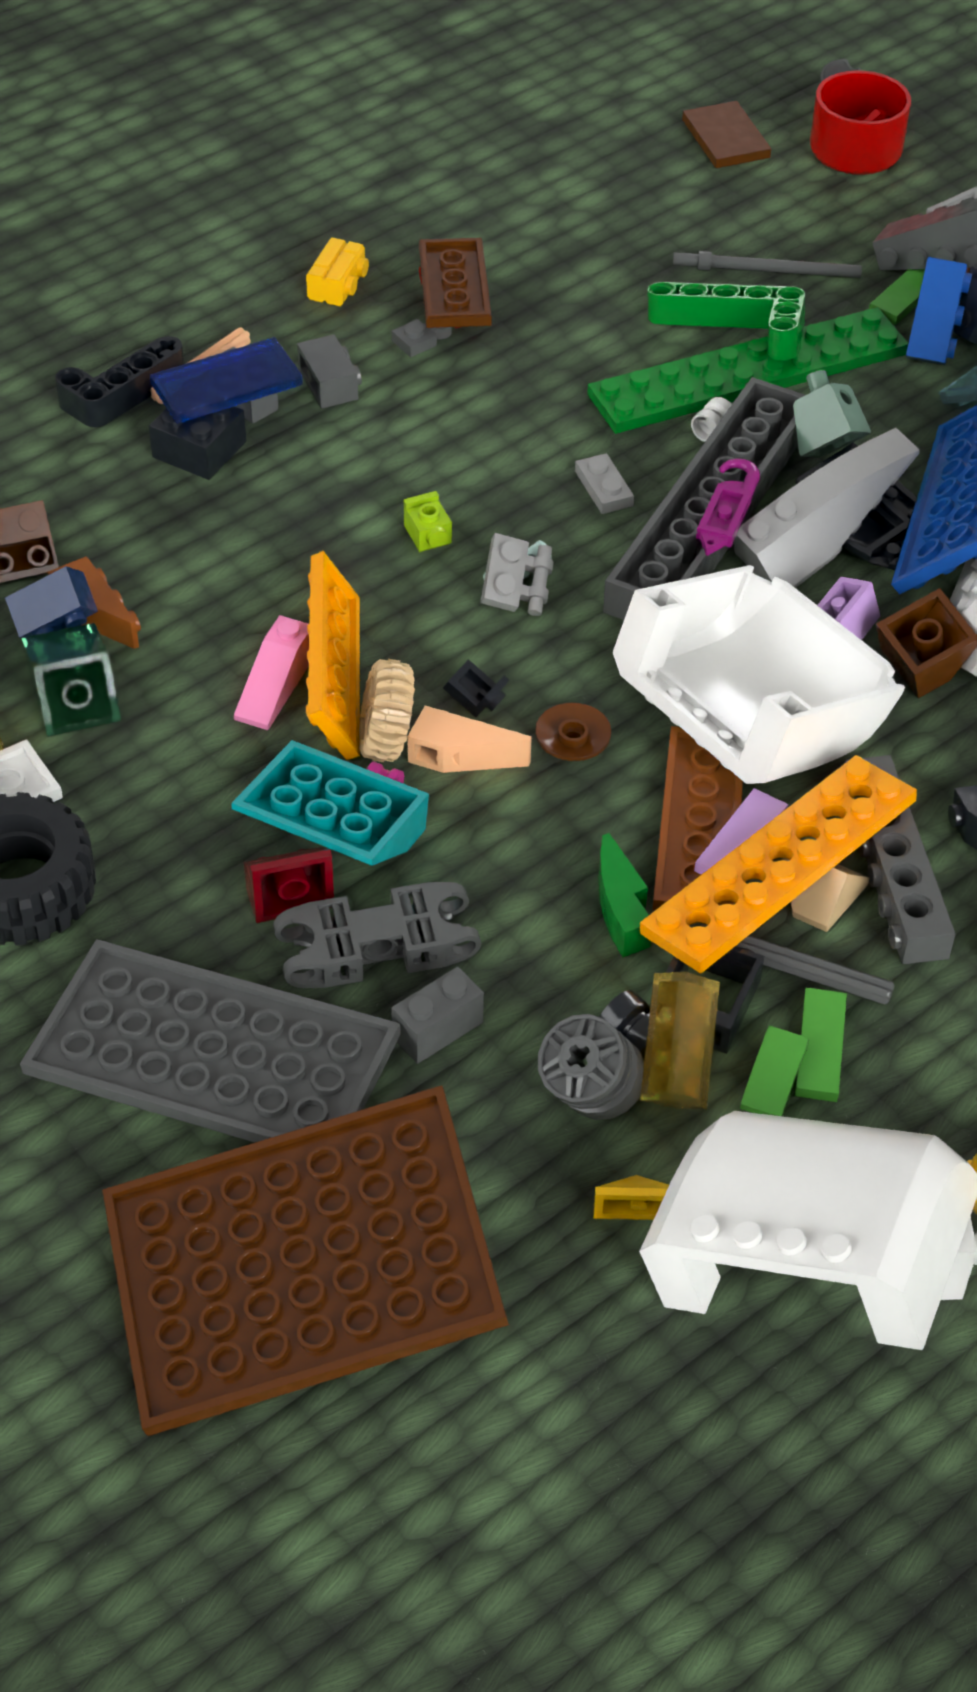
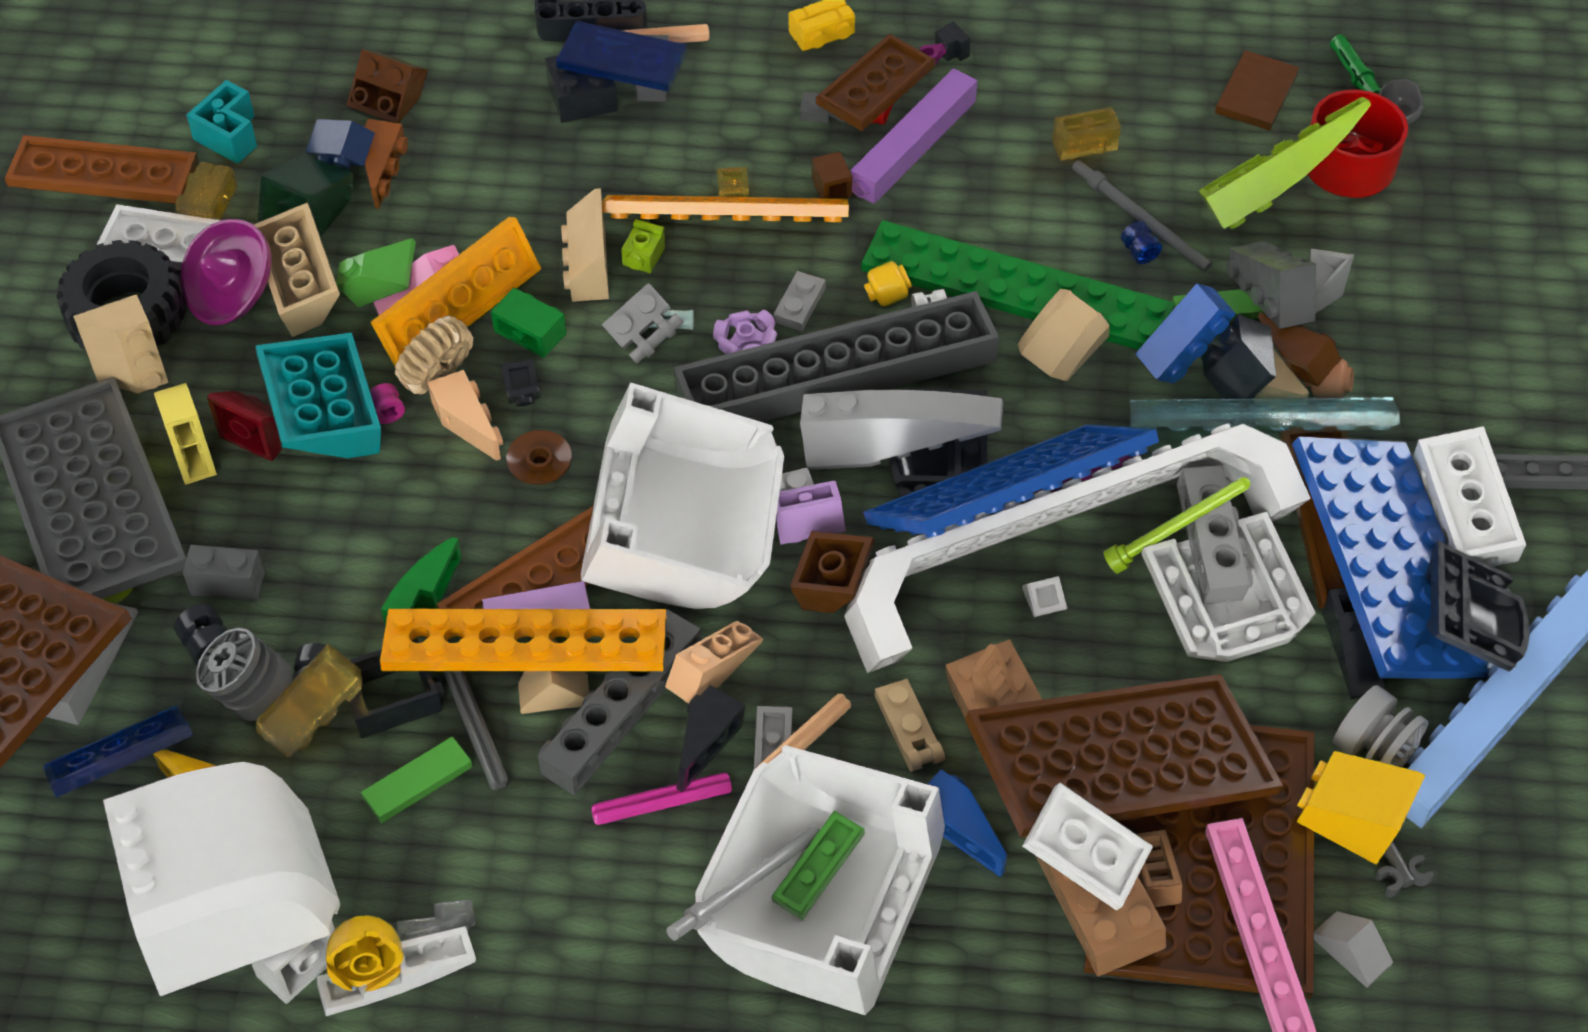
camera: 45 degrees right, 5 degrees up
dark grey piece [273,882,482,988] -> none
dark grey brick [297,334,362,409] -> none
green beam [647,282,805,361] -> none
magenta plate [696,458,760,556] -> none
bright green slope [740,1025,809,1117] -> none
sand green torso [793,370,871,458] -> none
none -> clear blue tile [43,706,193,798]
none -> tan slope [73,294,169,394]
none -> light yellow brick [154,383,217,485]
none -> black wheel [173,604,228,667]
none -> magenta hat [181,219,271,325]
none -> tan slope [254,203,340,337]
none -> bright green slope [336,238,416,307]
none -> green brick [491,288,566,358]
none -> tan slope [561,188,609,302]
none -> light orange plate [602,195,849,222]
none -> light nougat slope [665,621,763,704]
none -> lavender piece [713,310,777,354]
none -> clear yellow plate [717,167,749,197]
none -> reddish brown brick [812,151,852,199]
none -> medium lavender brick [851,68,978,204]
none -> yellow head [864,261,912,307]
none -> black piece [919,21,970,65]
none -> tan slope [1018,289,1109,381]
none -> clear yellow brick [1052,107,1121,161]
none -> clear blue wheel [1121,221,1162,264]
none -> lime wedge [1198,97,1371,229]
none -> green pin [1330,34,1381,94]

